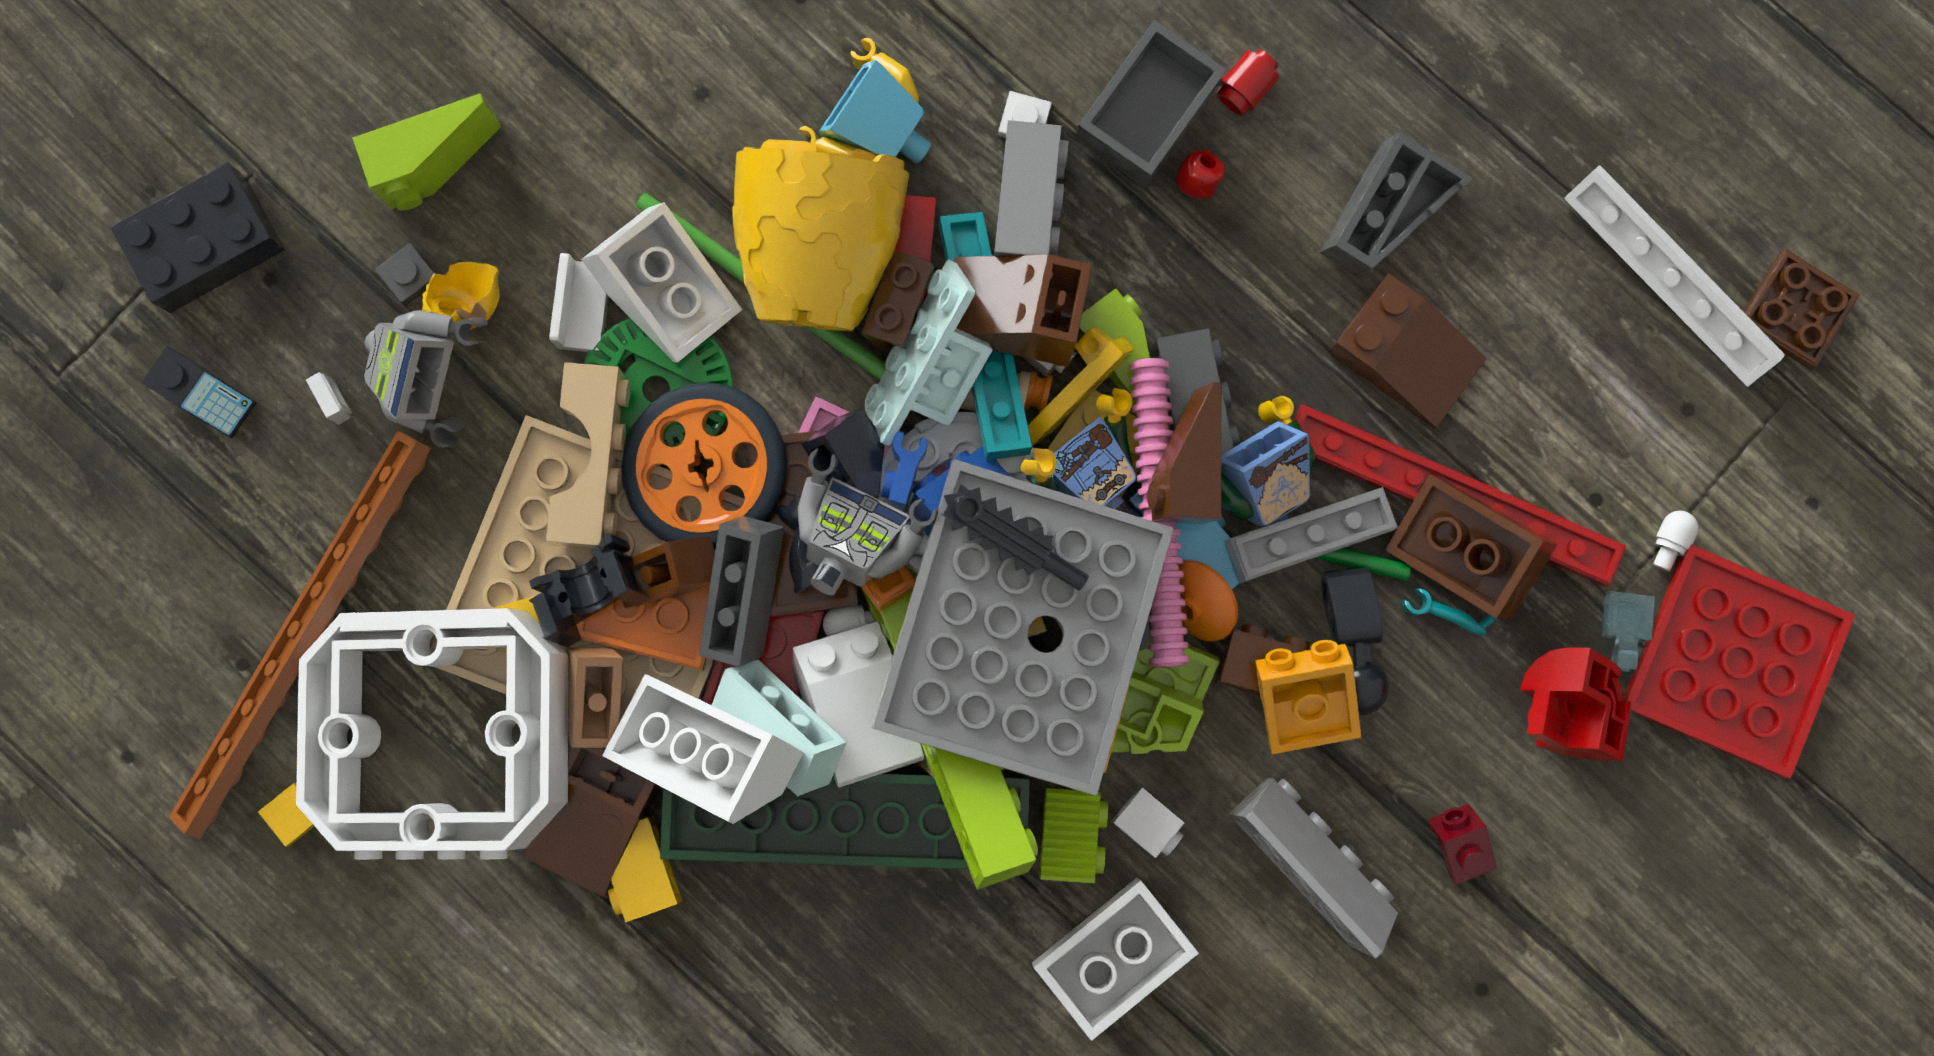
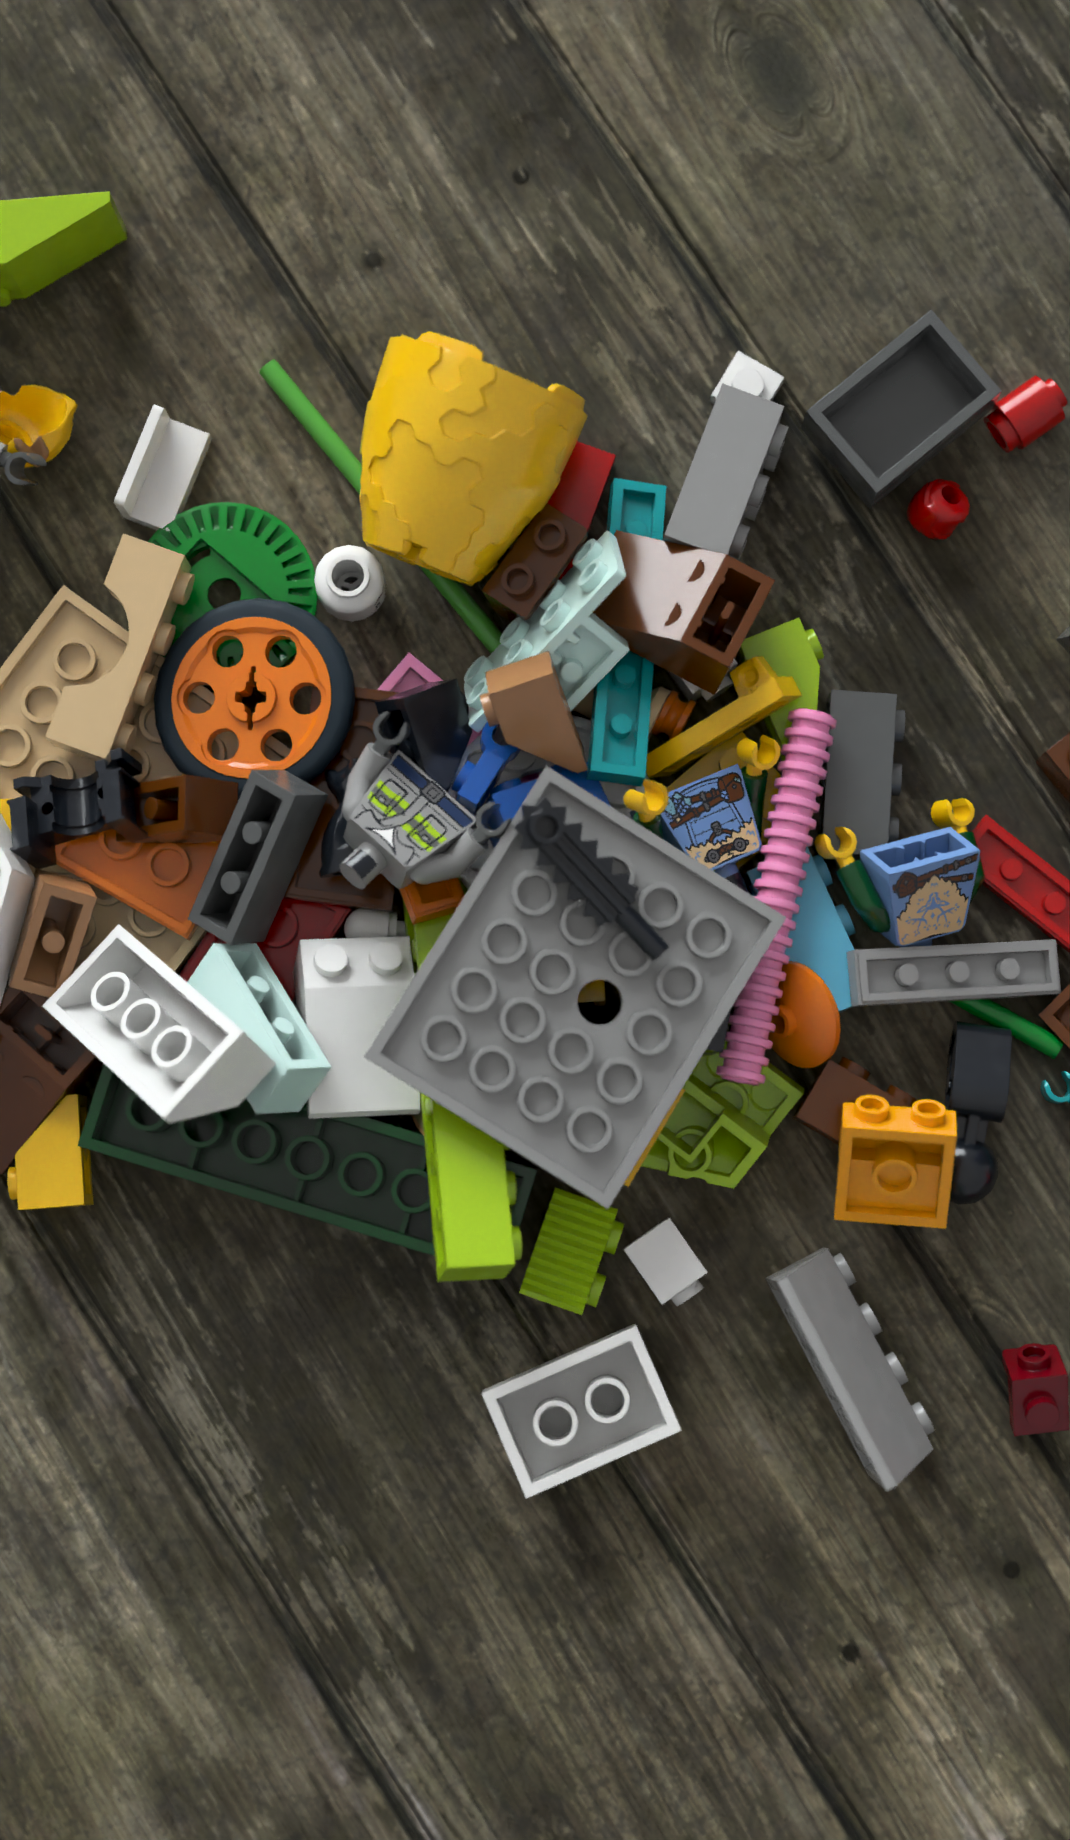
camera: 25 degrees right, 0 degrees up
white slope [581,202,742,363] -> none
medium azure torso [799,38,931,164] -> none
reddish brown slope [1147,382,1222,525] -> none
none -> white head [314,545,387,622]
none -> medium nougat slope [480,651,588,773]

